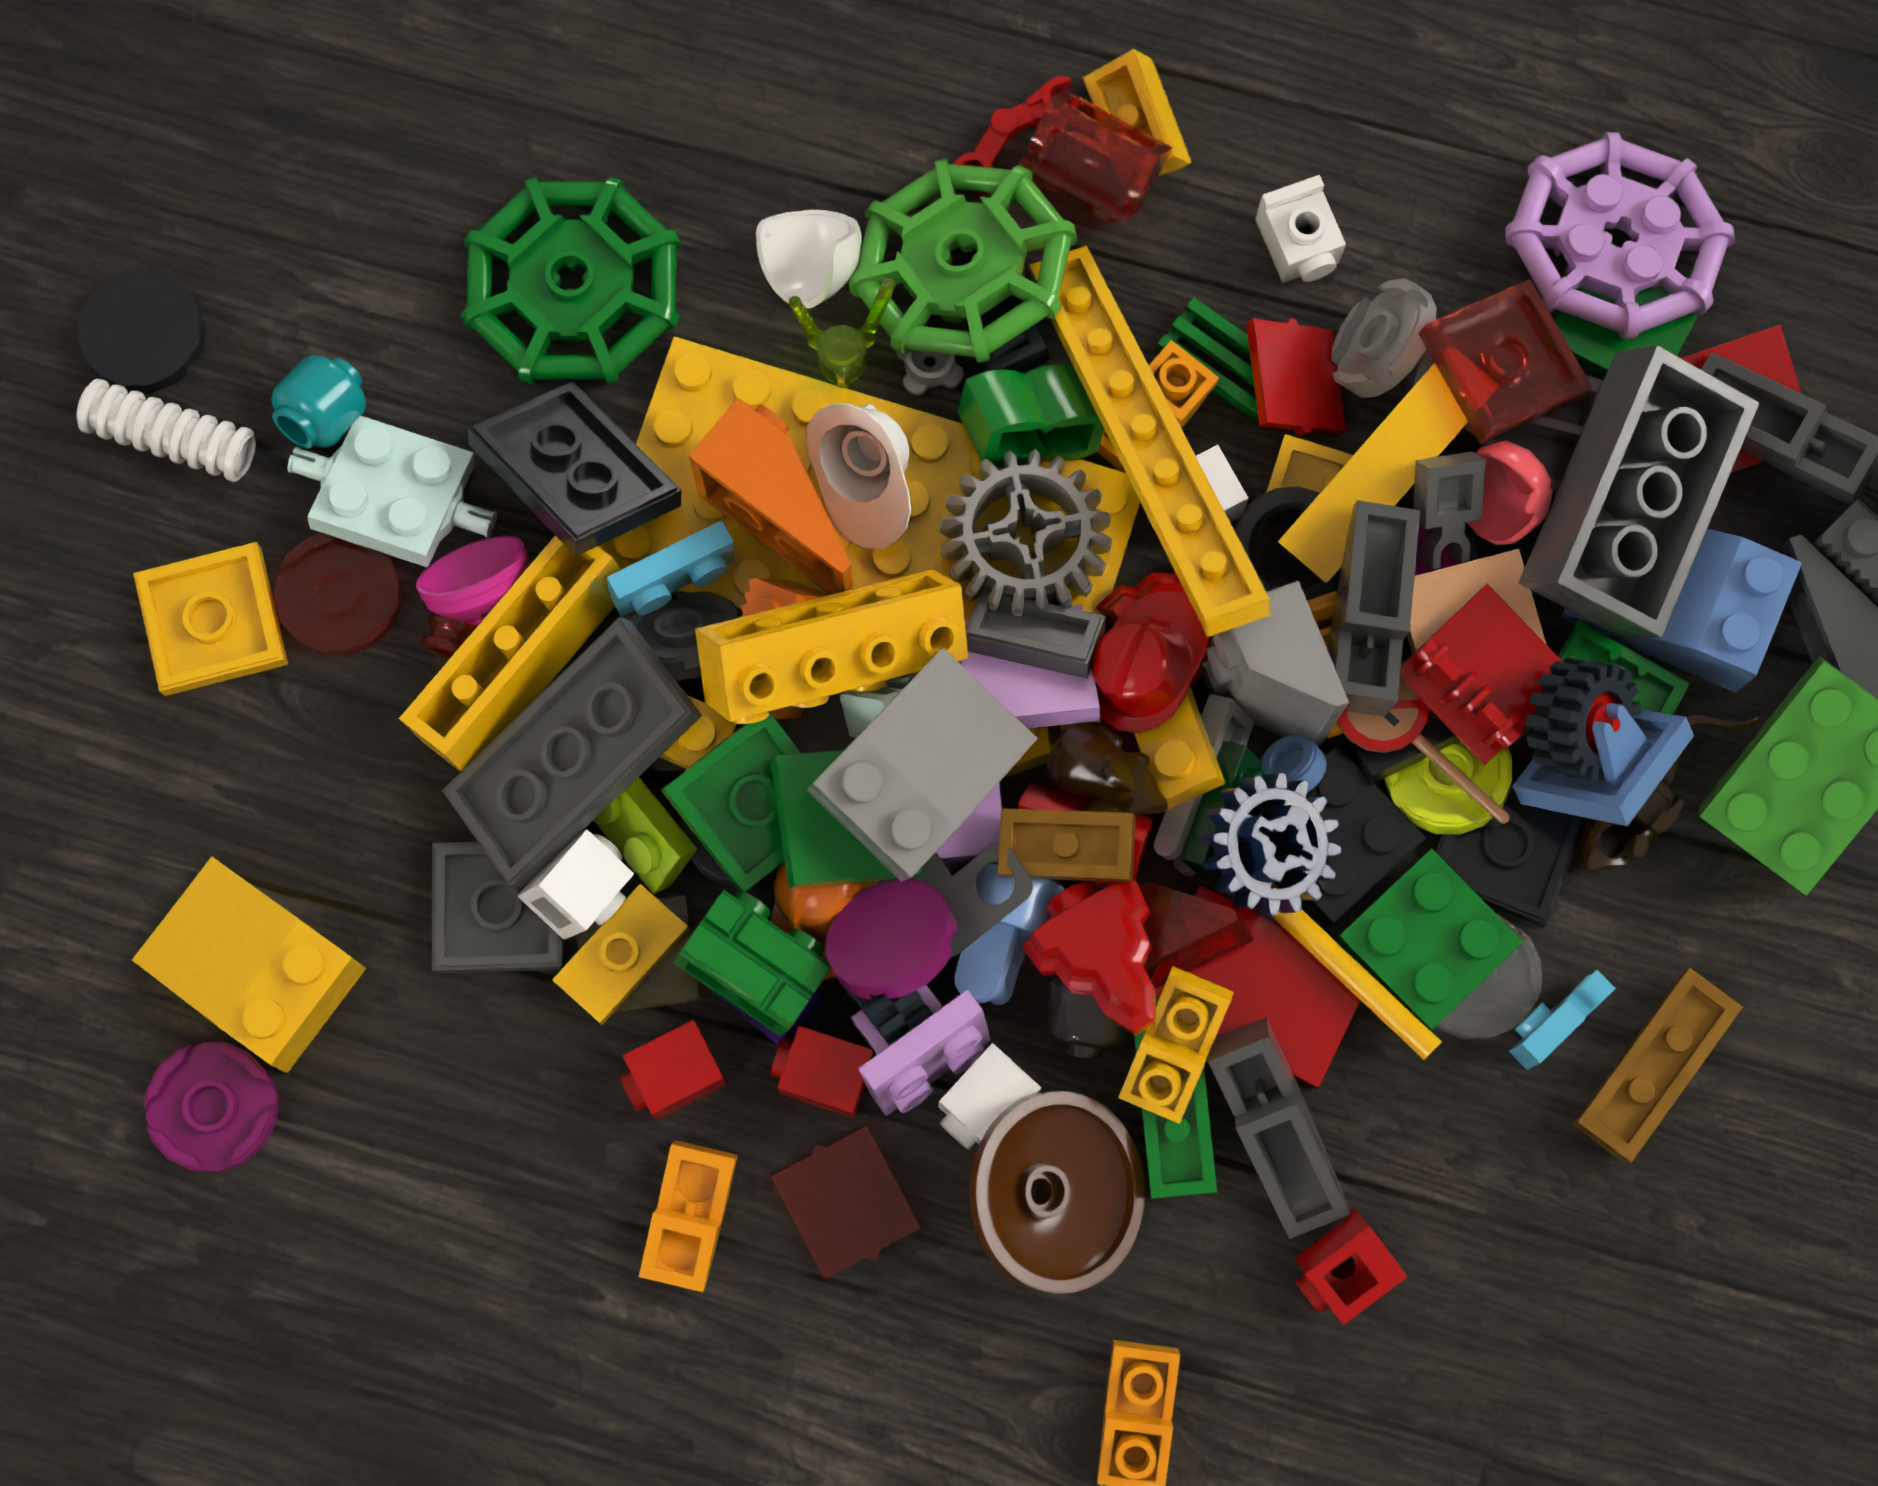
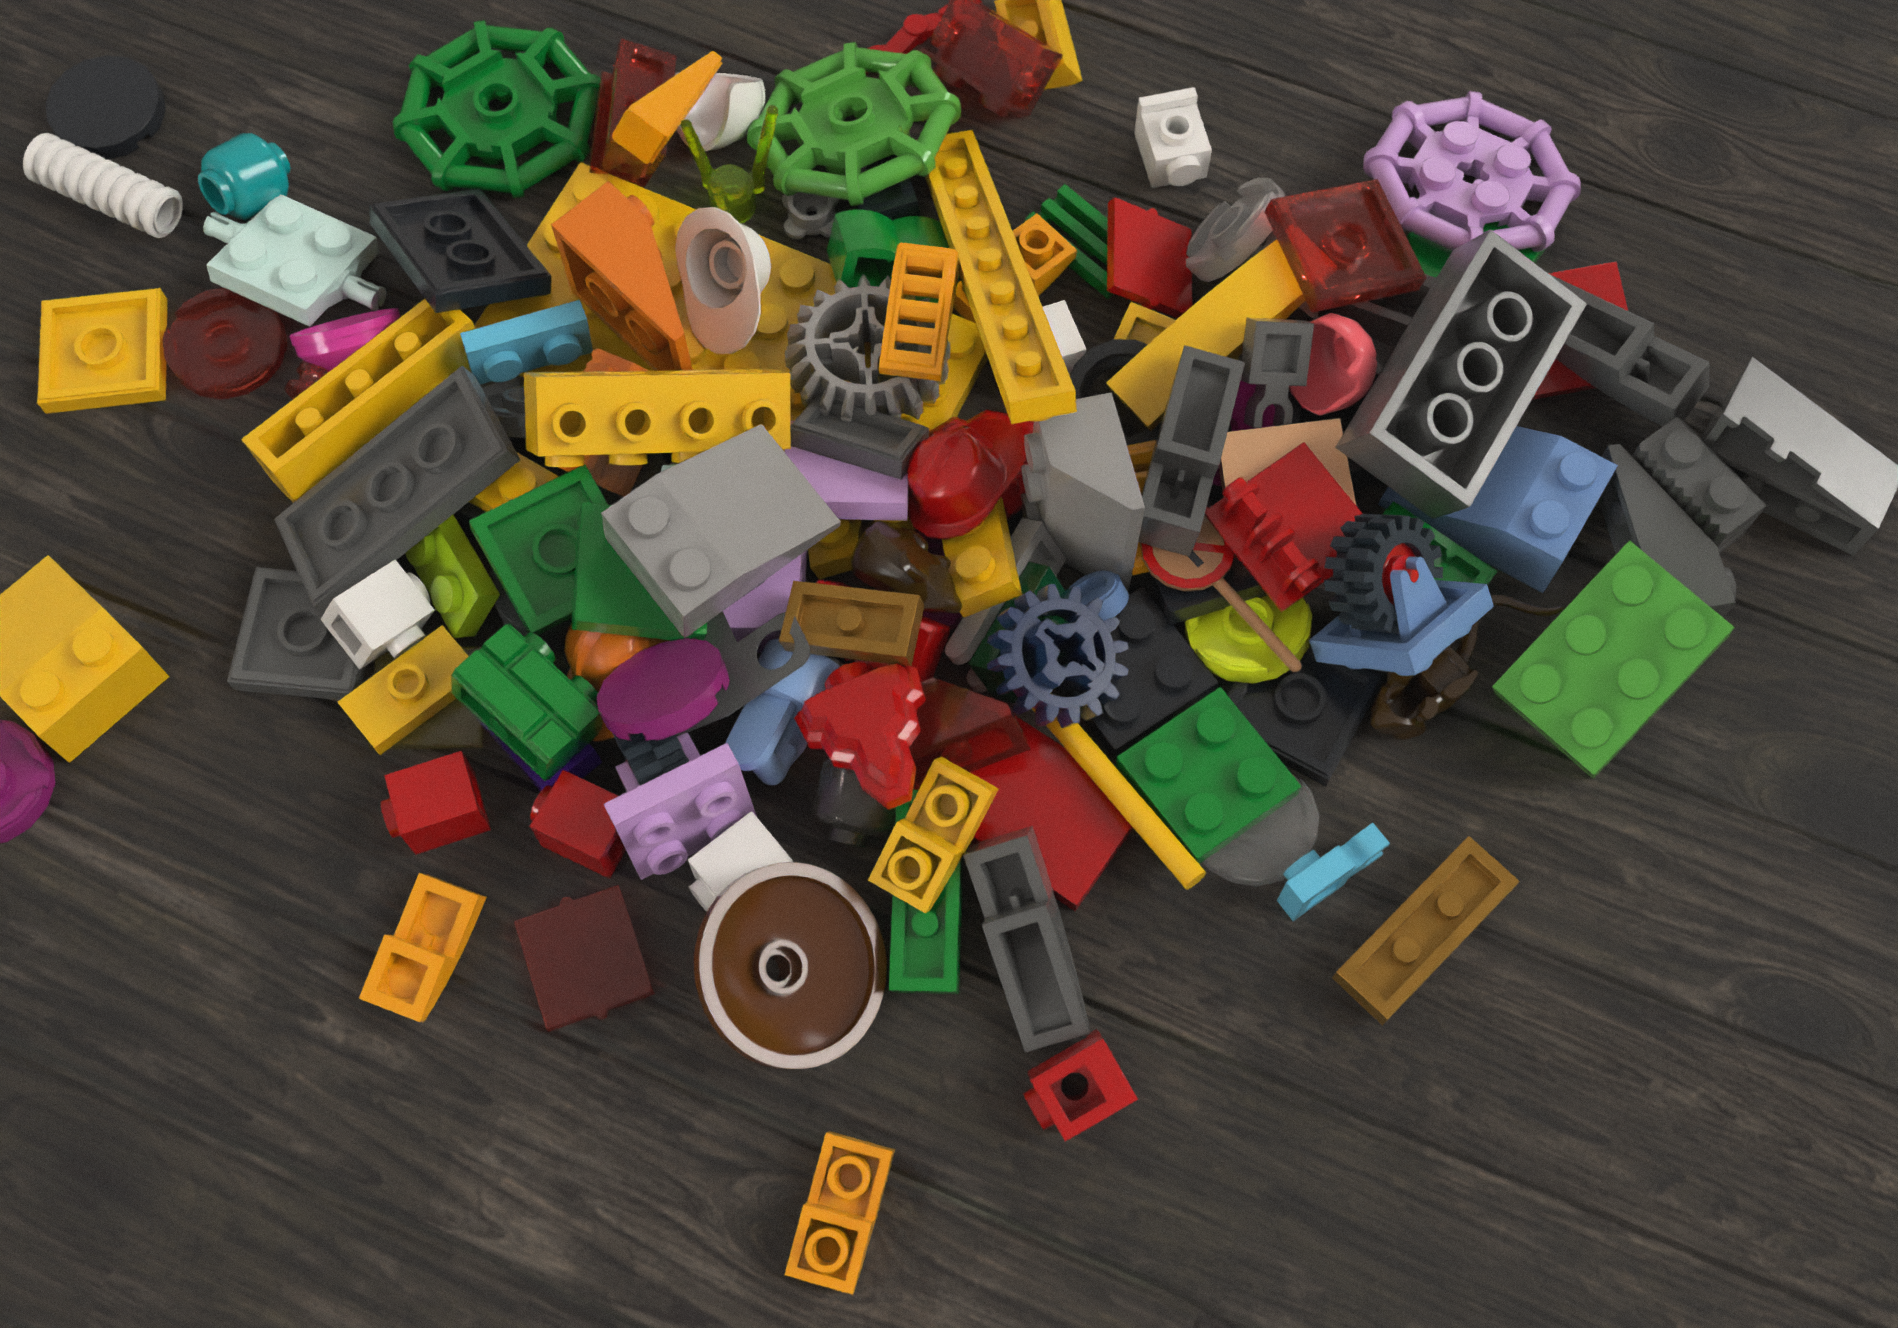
camera: 10 degrees right, 10 degrees down
none -> clear red hinge [589,38,677,188]
none -> light orange slope [612,51,722,165]
none -> light orange slope [878,243,959,381]

